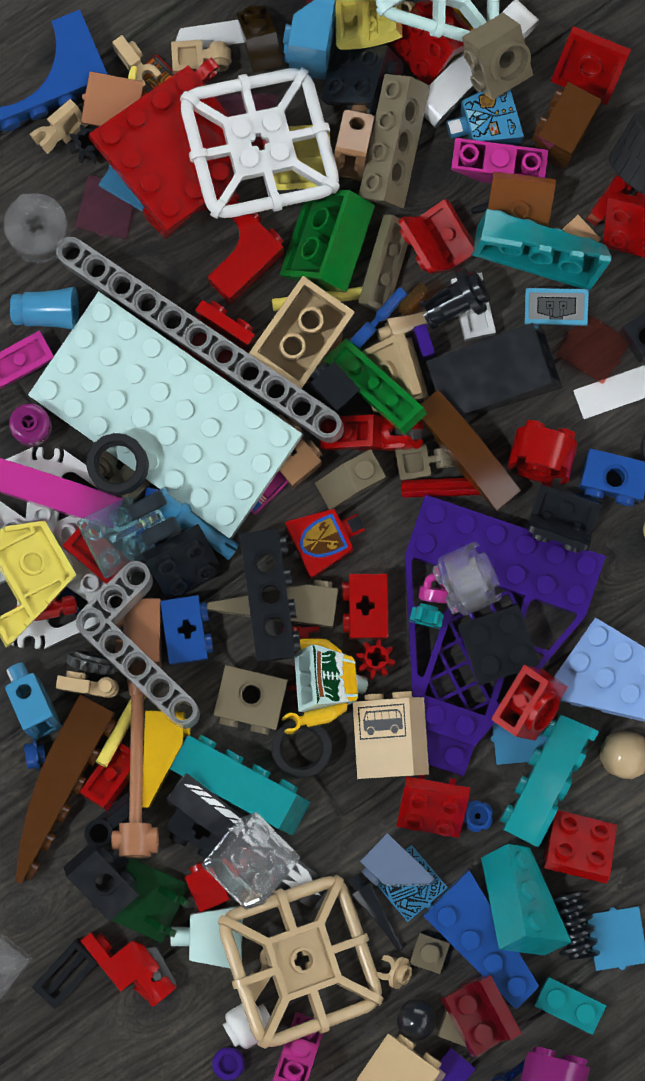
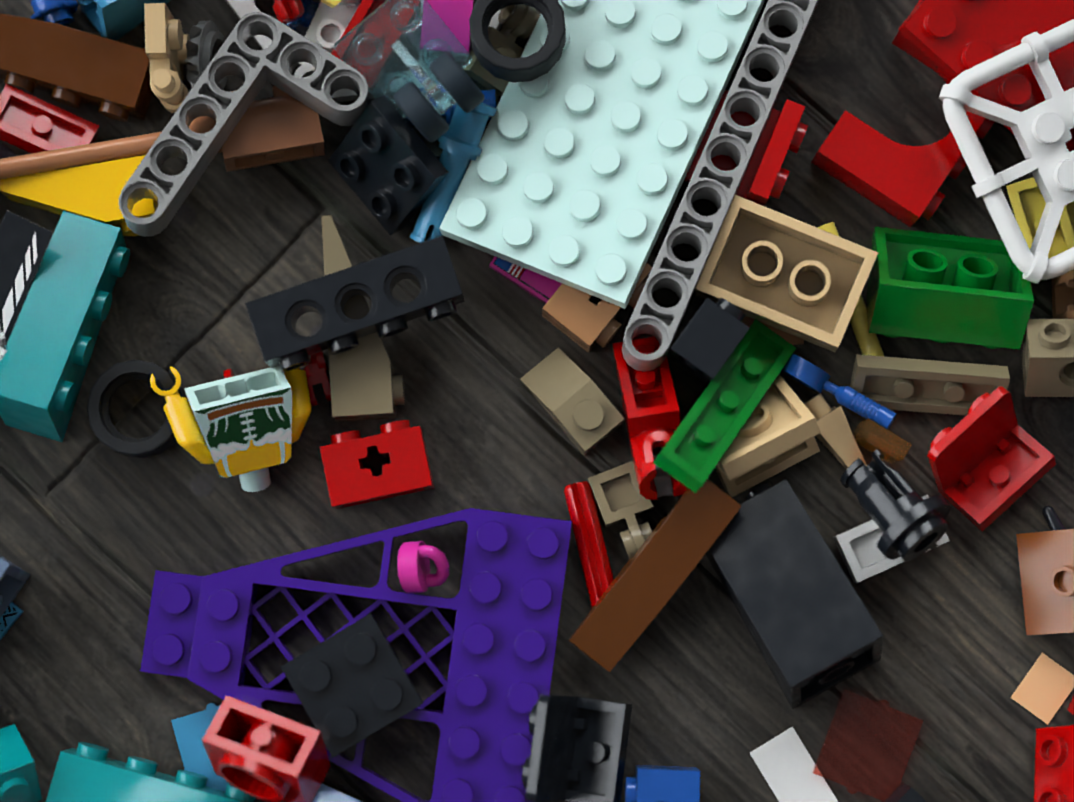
camera: 80 degrees right, 0 degrees up
light yellow bar [96,696,146,768] -> none
blue brick [160,595,213,666] -> none
dark tan brick [214,665,288,735] -> none
torso [285,509,365,580] -> none
tan brick [353,691,429,779] -> none
red gear [355,639,396,680] -> none
red plate [396,775,470,838] -> none
teal plate [409,603,444,629] -> none
dark purple tile [412,323,435,362] -> none
clear brick [433,541,502,616] -> none
blue plate [463,800,493,832] -> none
teal wedge [472,209,611,291] -> none
red brick [507,420,578,484] -> none
slope [525,288,589,326] -> none

